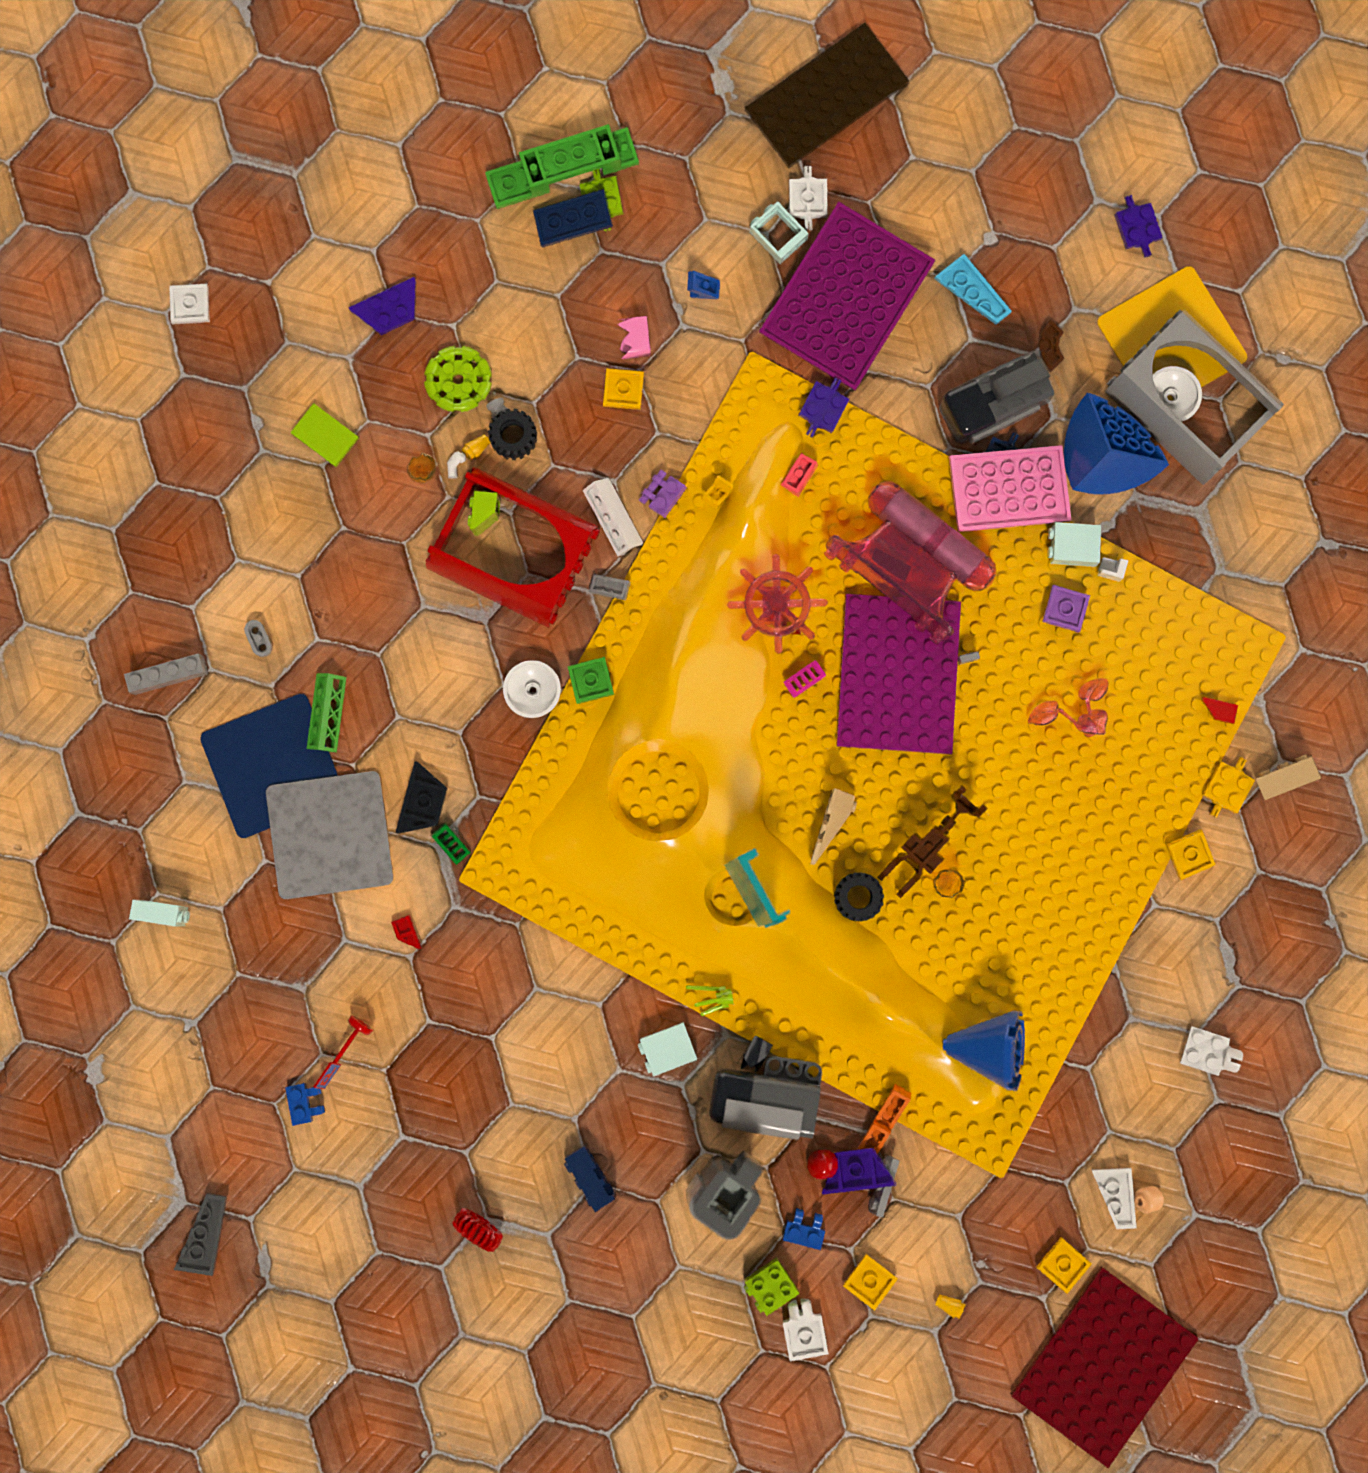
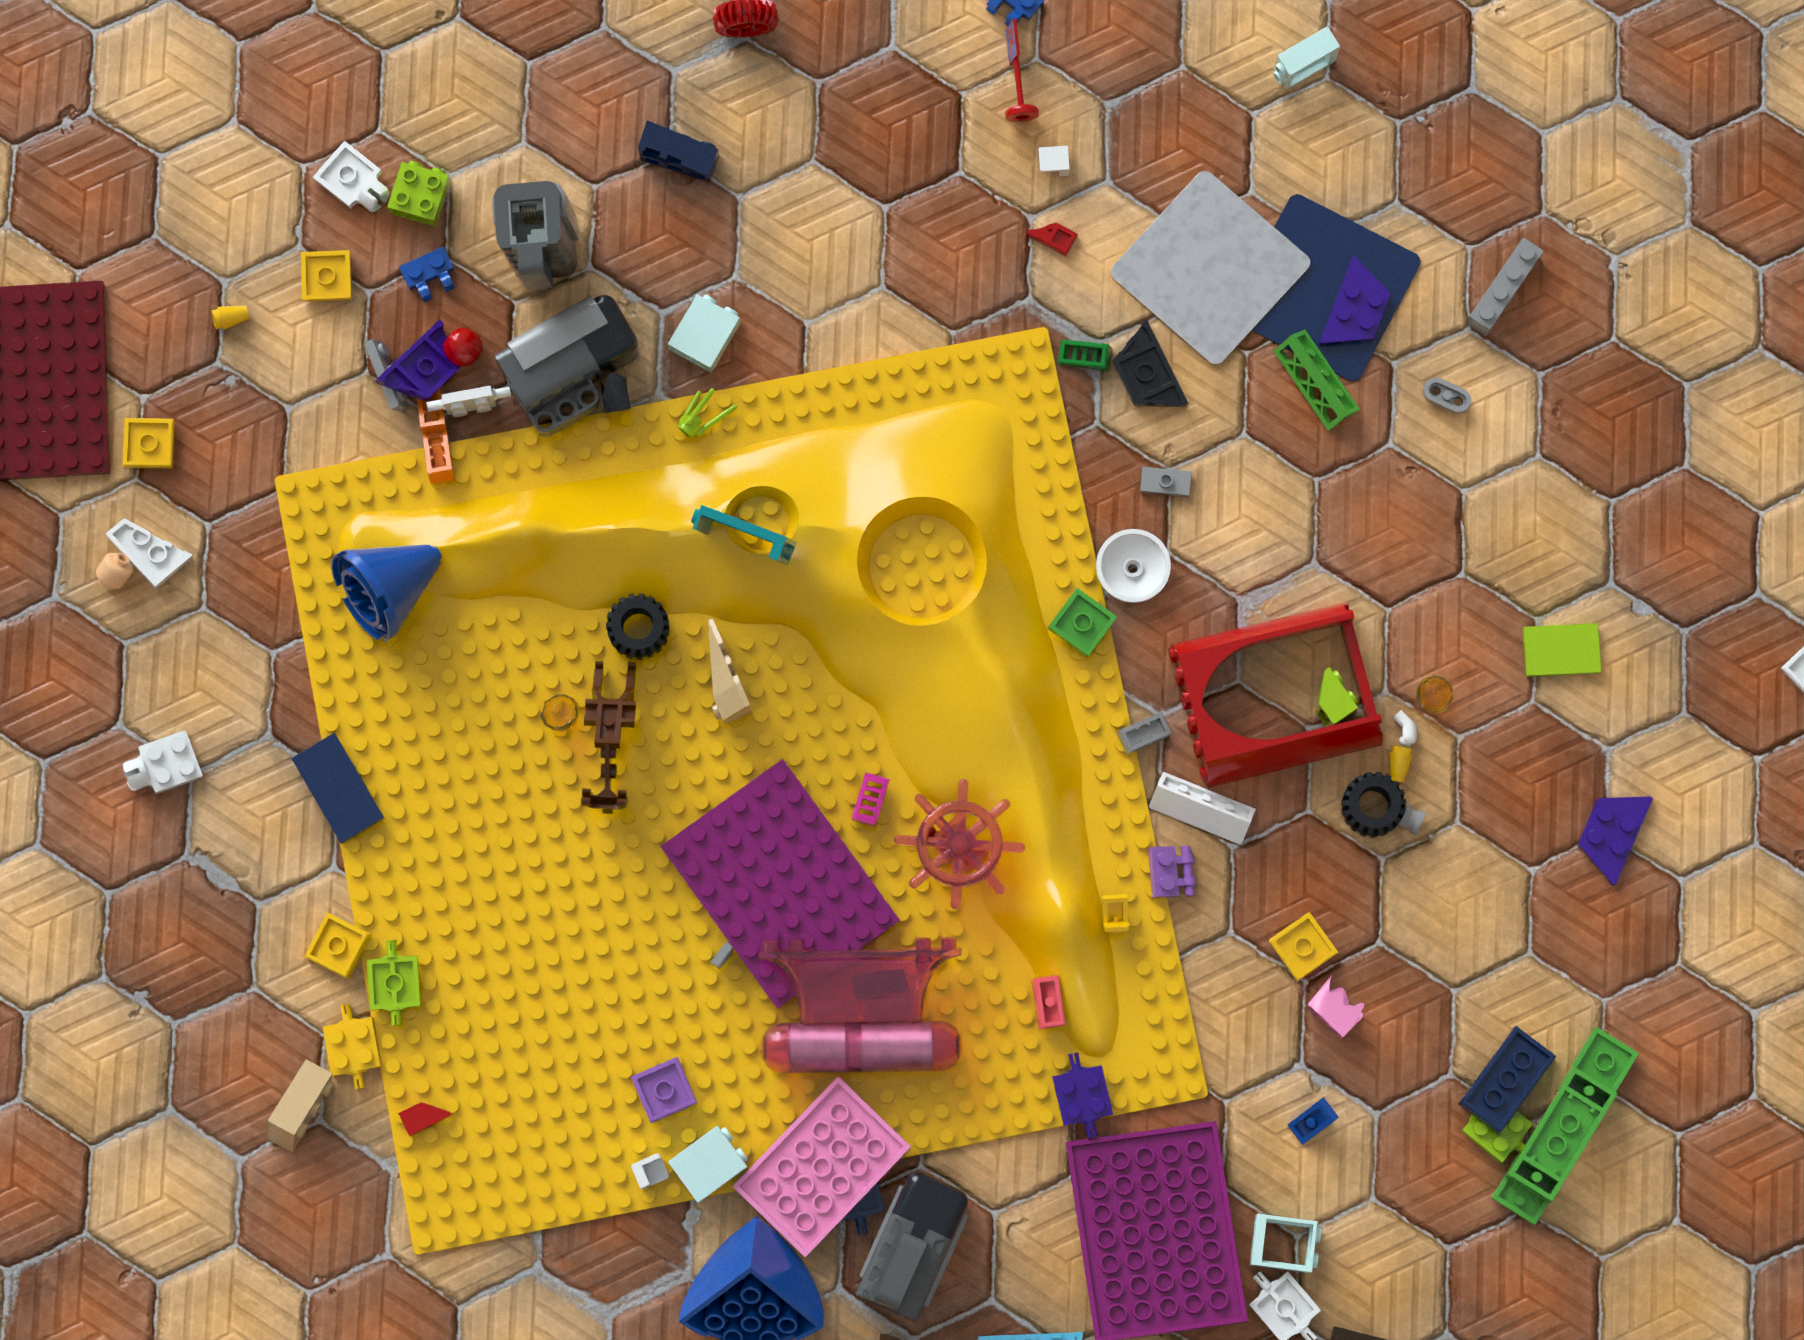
camera: 140 degrees right, 5 degrees down
lime plate [424,346,492,412] -> none
plant [1028,678,1109,737] -> none
none -> dark blue tile [291,733,385,844]
none -> lime plate [367,940,421,1026]
none -> white plate [427,385,511,417]
none -> white panel [1038,146,1070,177]
none -> light grey plate [1140,467,1192,497]
none -> dark purple wing [1319,256,1391,345]

